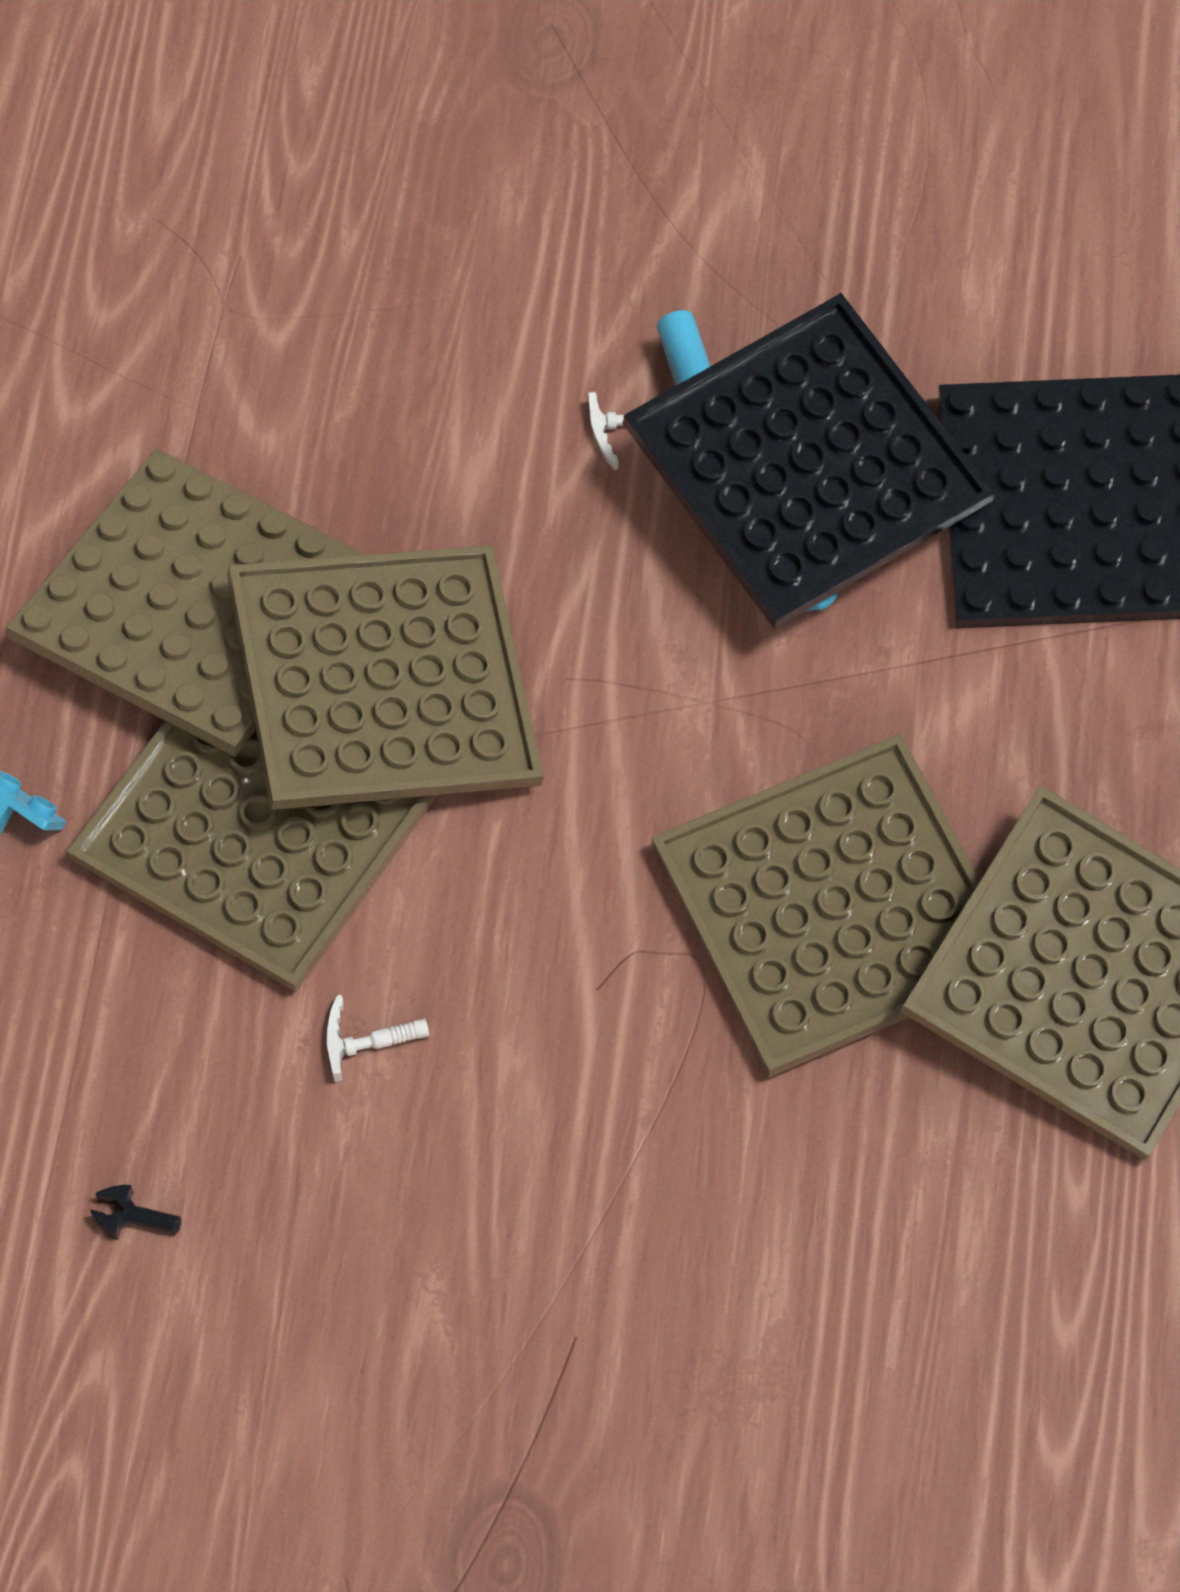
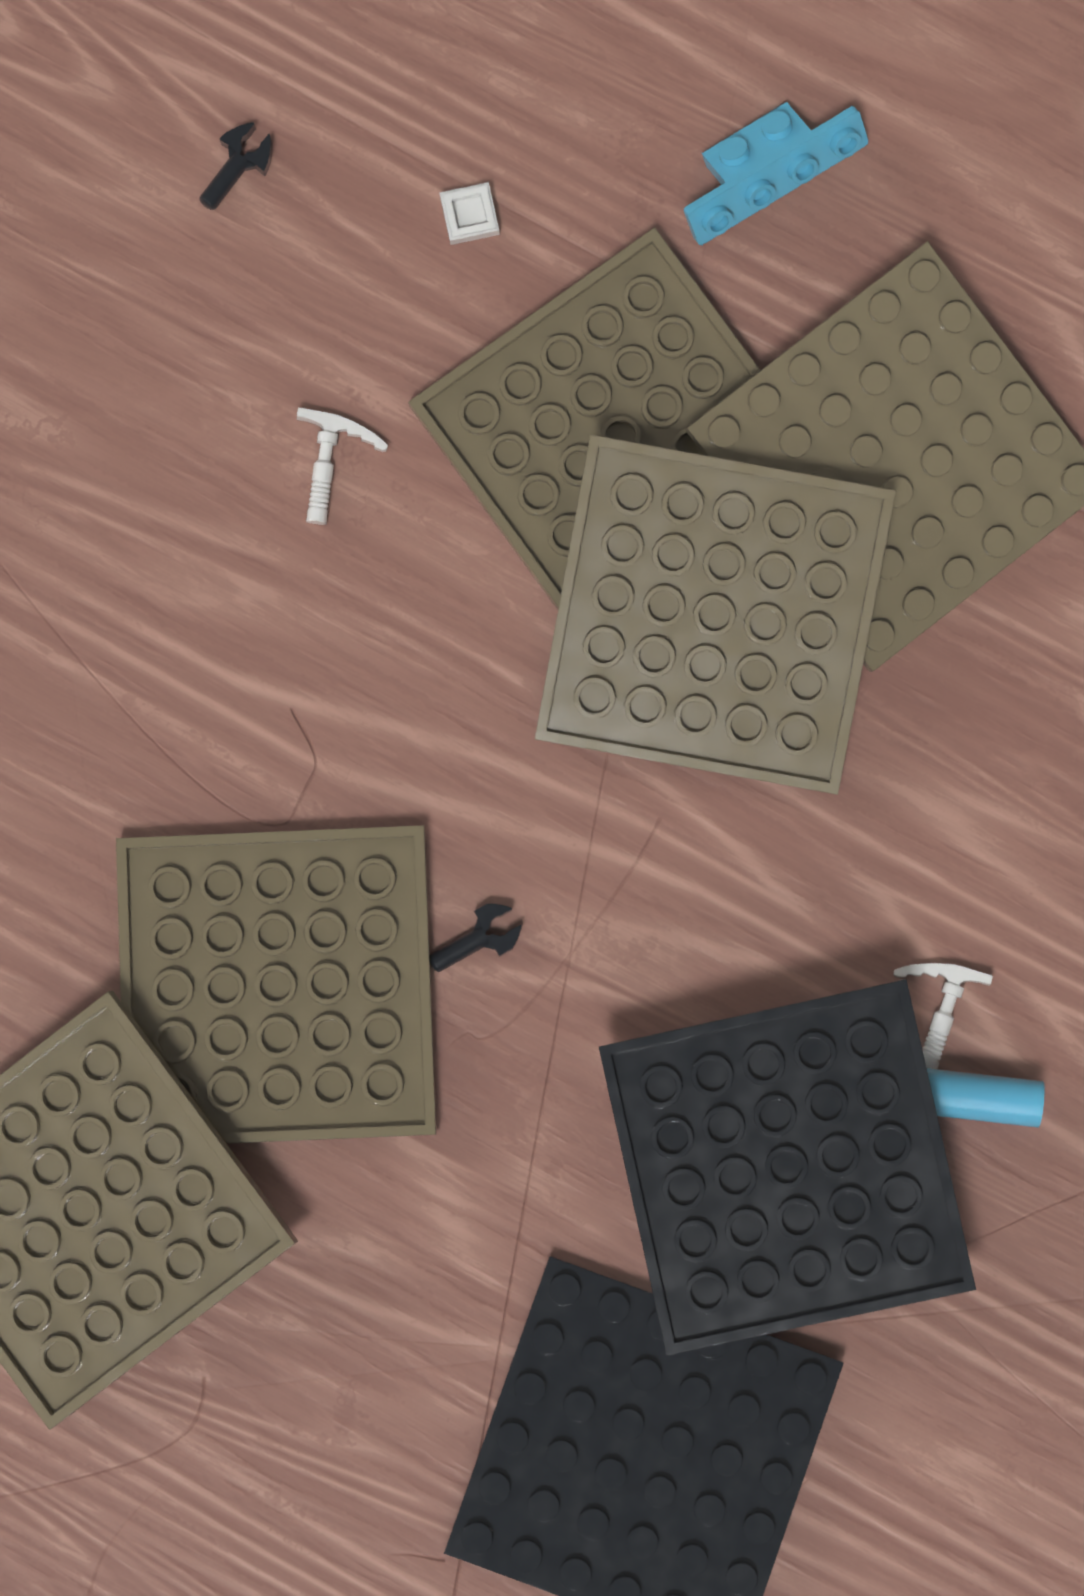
camera: 110 degrees right, 20 degrees up
none -> black bar [429,904,522,972]
none -> white tile [440,182,500,245]

